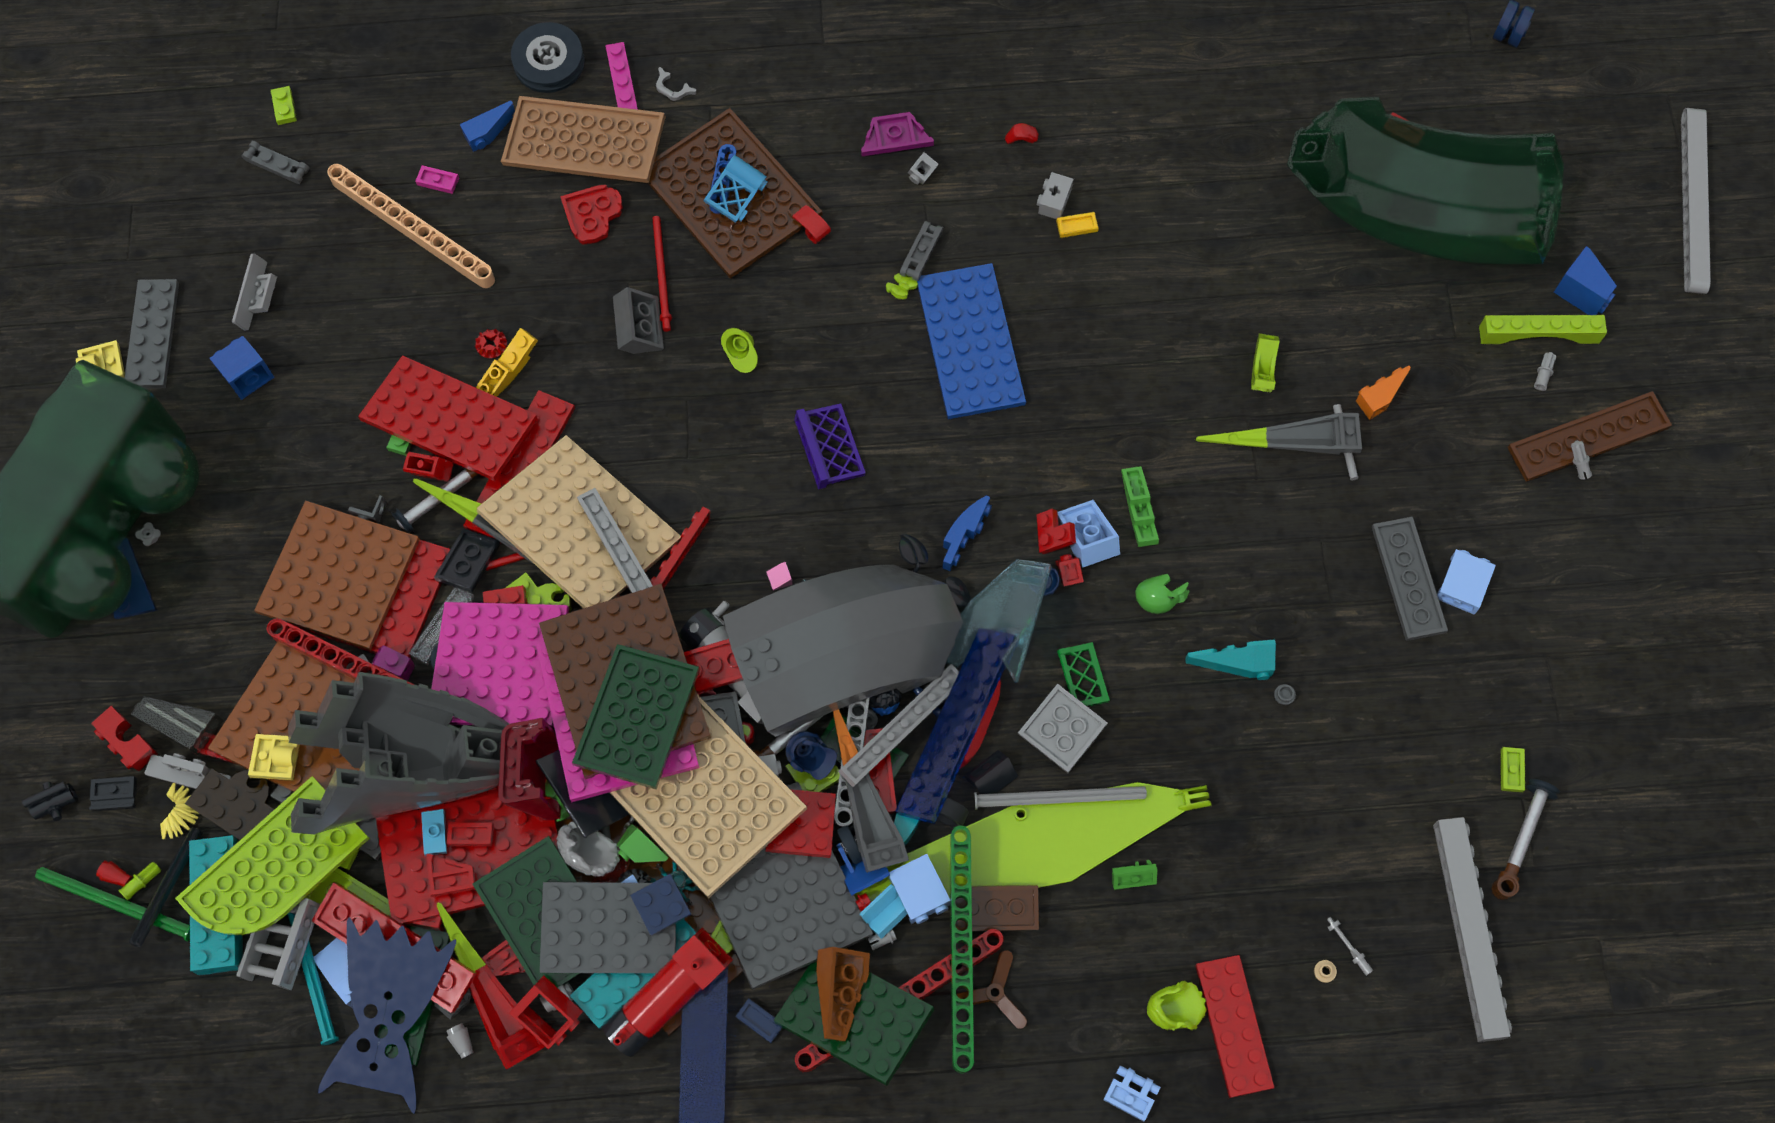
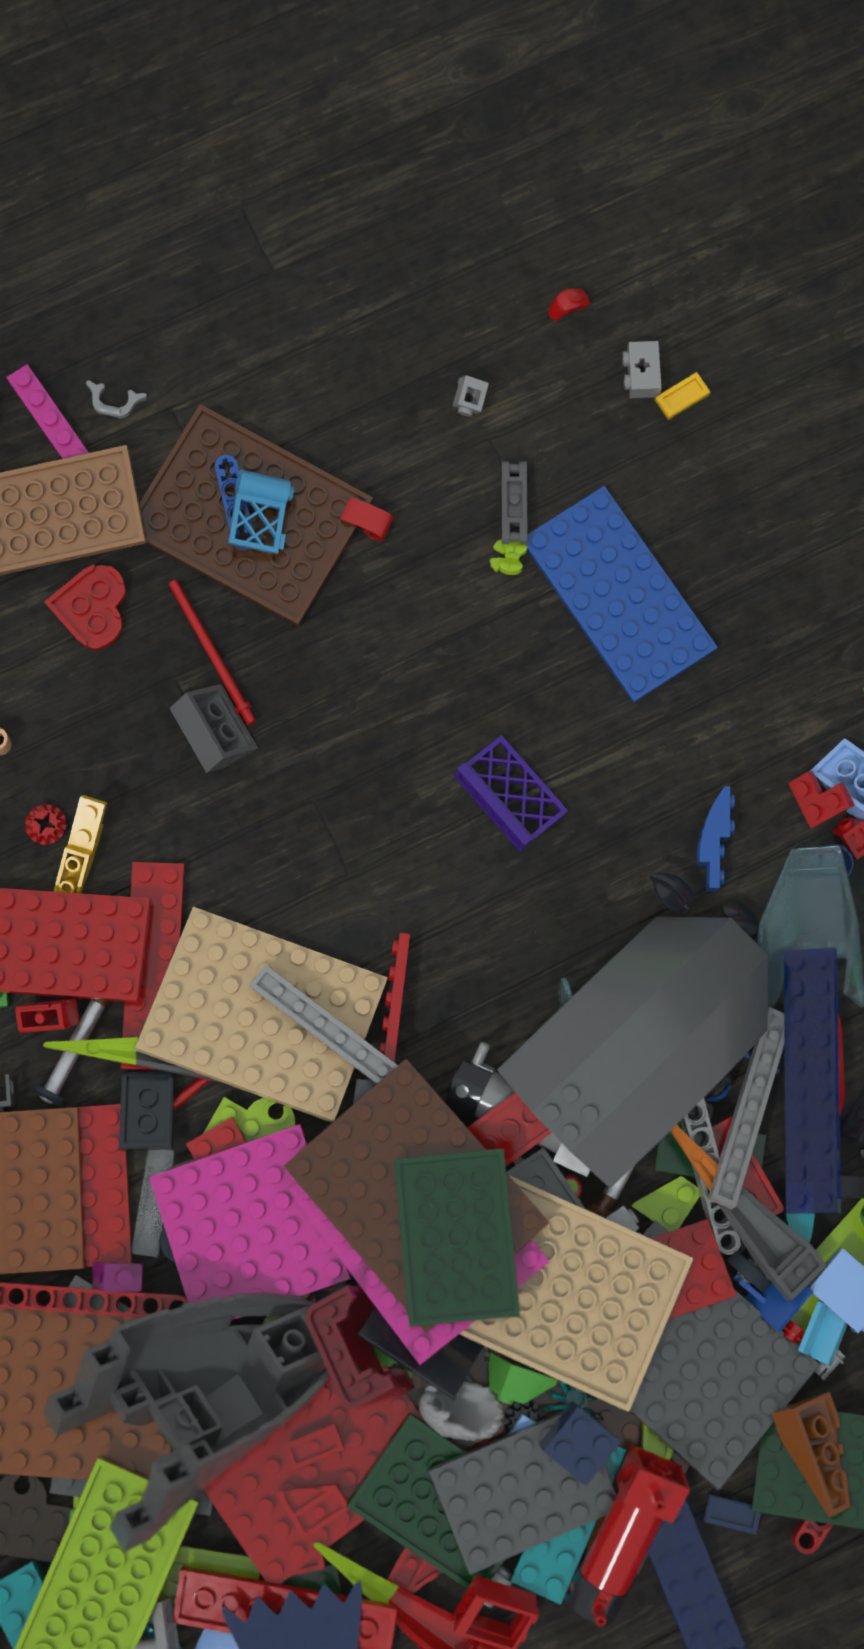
camera: 25 degrees left, 10 degrees up
light yellow plate [248,734,300,780] -> none
medium azure plate [421,809,448,856] -> none
lime piece [721,328,758,373] -> none
bright pink slope [767,562,792,591] -> none
dark blue helmet [786,731,837,780] -> none
magenta wing [861,112,934,156] -> none

